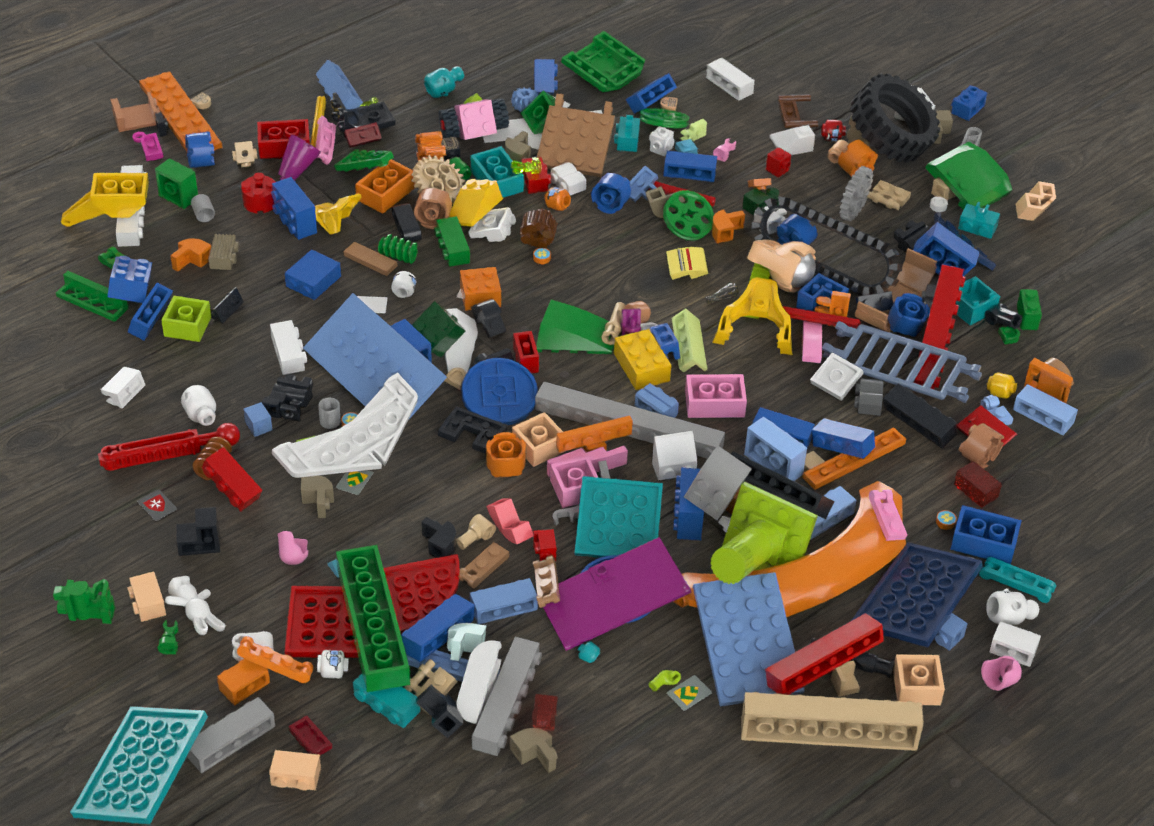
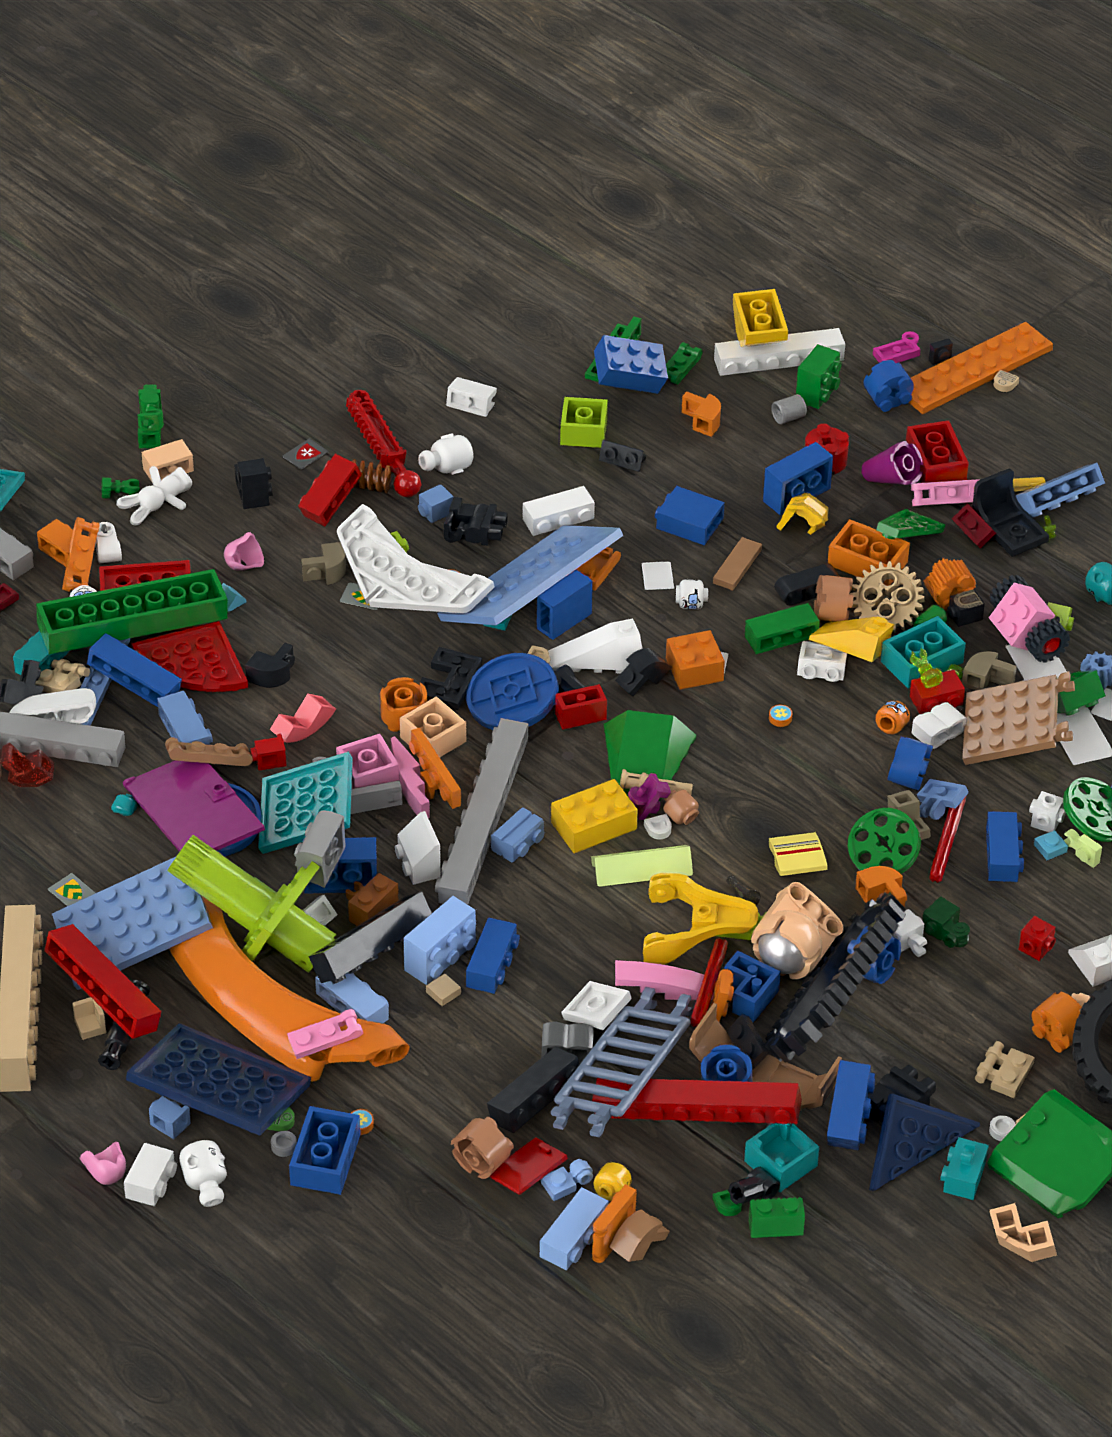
camera: 85 degrees right, 0 degrees up
nougat panel [111,92,160,132] -> none
blue brick [128,283,173,340] -> none
dark tan brick [209,234,239,270] -> none
tan brick [232,141,257,168] -> none
light grey piece [318,397,341,429] -> none
green piece [378,234,418,265] -> none
dark green brick [412,301,466,358] -> none
light aqua brick [447,623,486,661] -> none
tan pin [456,514,496,550] -> none
medium nougat plate [459,542,509,589] -> none
reddish brown brick [520,208,558,248] -> none
teal brick [614,115,640,152] -> none
lime arm [649,670,681,691] -> none
blue hinge [650,323,680,360] -> none
bright pink brick [685,374,747,418] -> none
bright pink piece [713,139,736,162] -> none
orange plate [748,178,771,190] -> none
orange plate [803,428,906,490] -> none
blue brick [812,419,875,459] -> none
light grey gear [839,166,874,221] -> none
light nougat brick [893,655,945,705] -> none
clear red brick [954,461,1002,507] -> none
teal plate [979,557,1056,603] -> none

